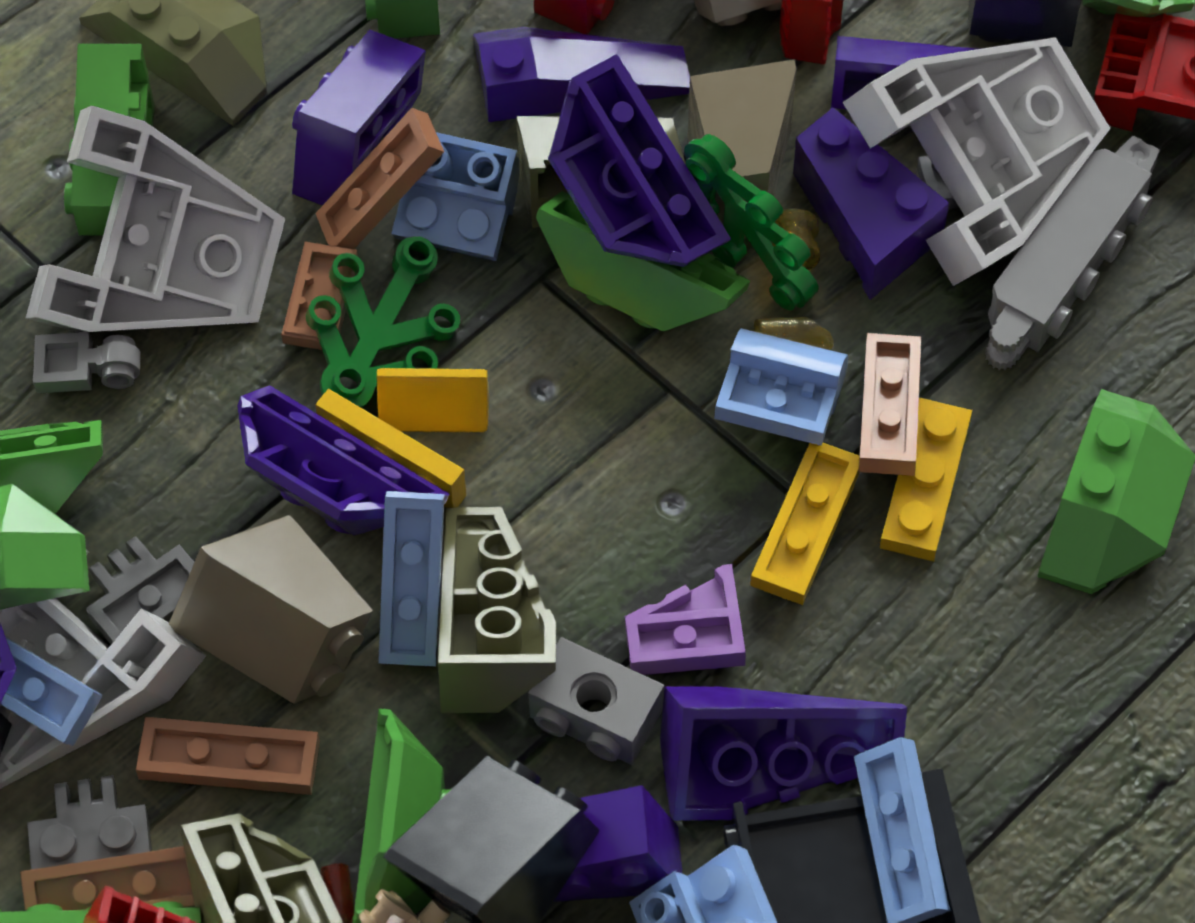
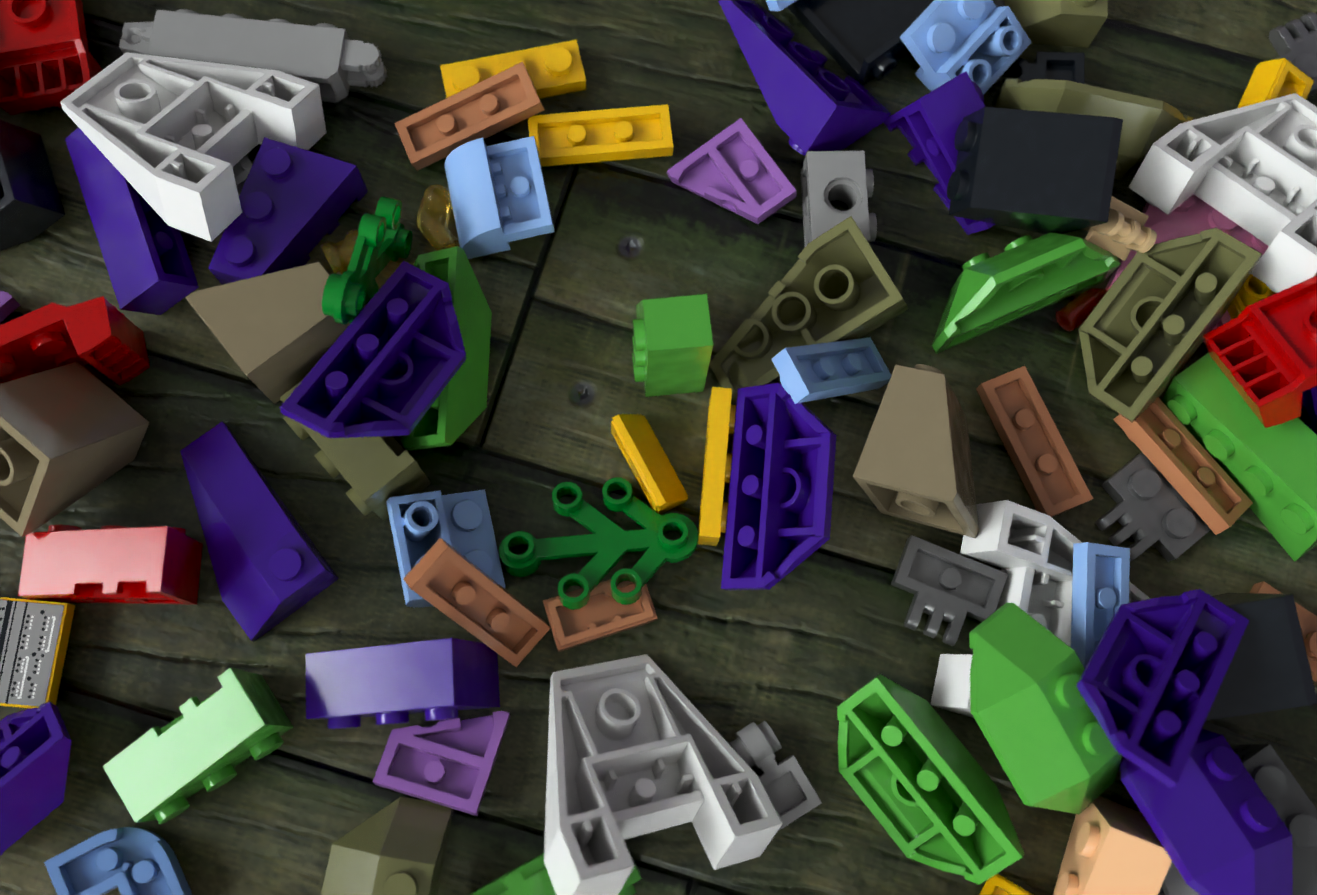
camera: 125 degrees left, 15 degrees up
none -> medium lavender wing [373,711,510,816]
none -> bright green wedge [632,294,713,397]

